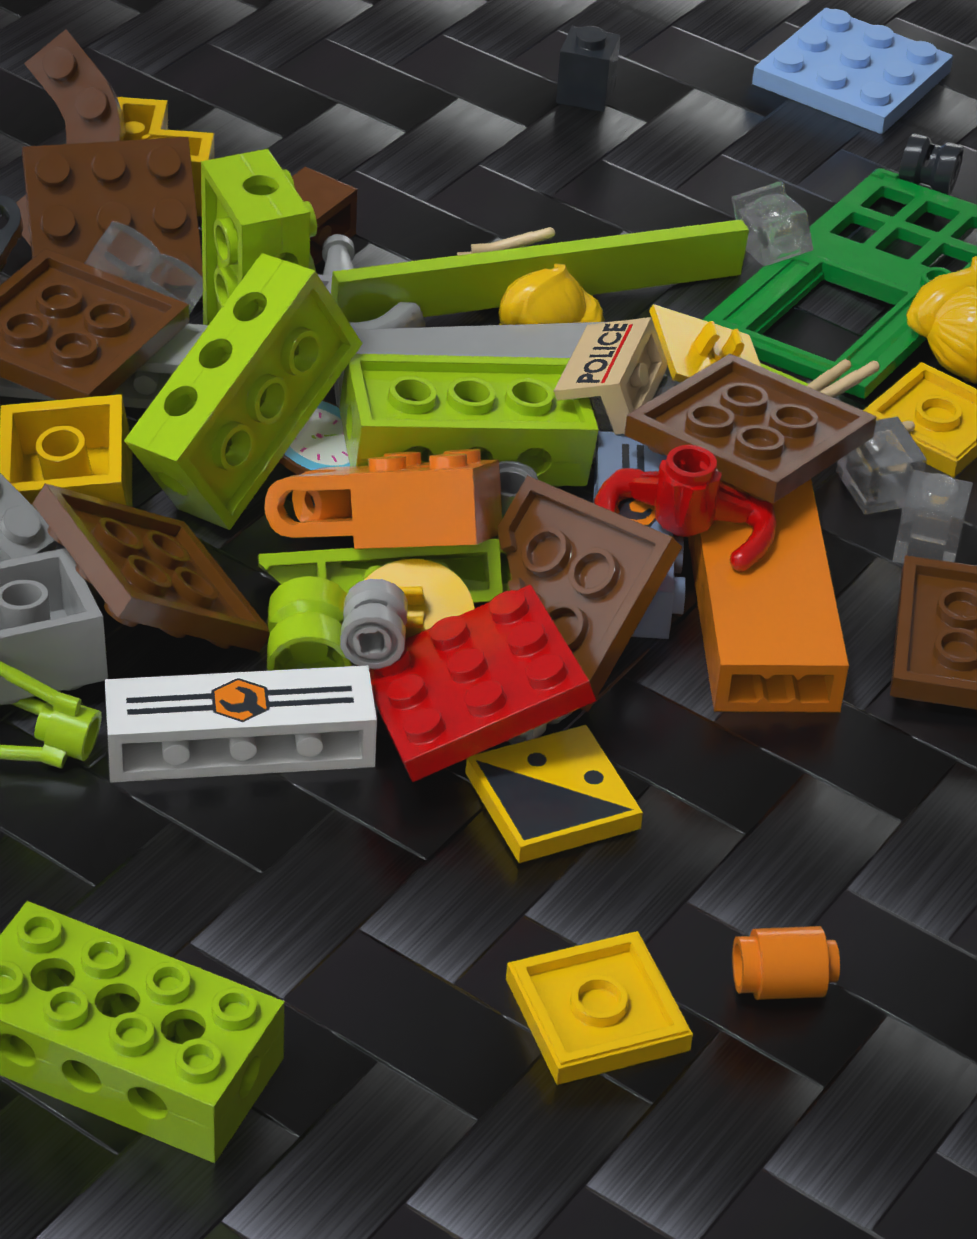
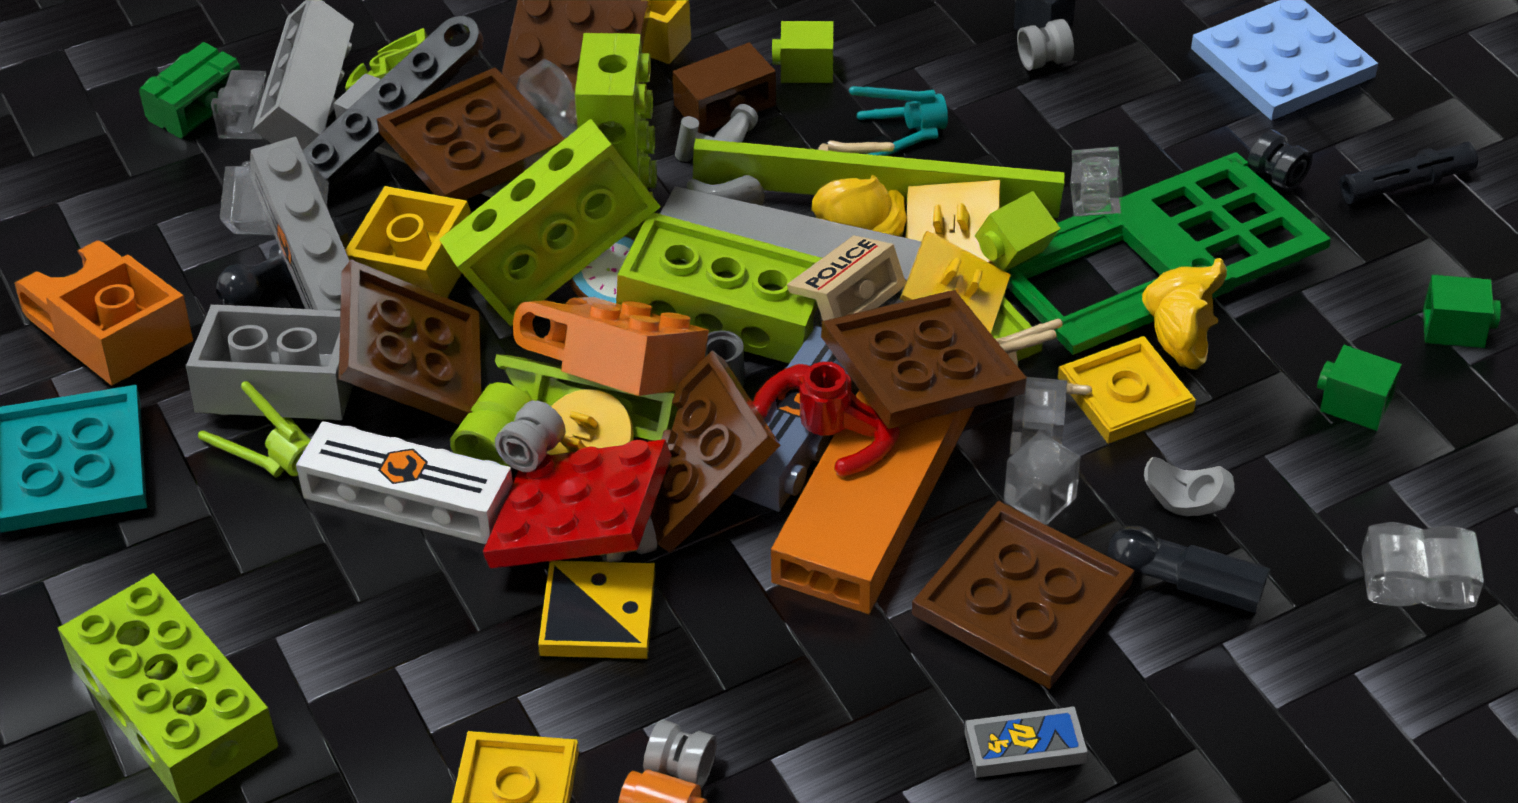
camera: 30 degrees right, 5 degrees up
none -> light grey wheel [643,719,717,788]
none -> lime brick [772,21,833,83]
none -> teal plant [849,86,948,156]
none -> yellow piece [906,180,1001,265]
none -> lime brick [974,191,1061,271]
none -> light grey wheel [1017,19,1074,70]

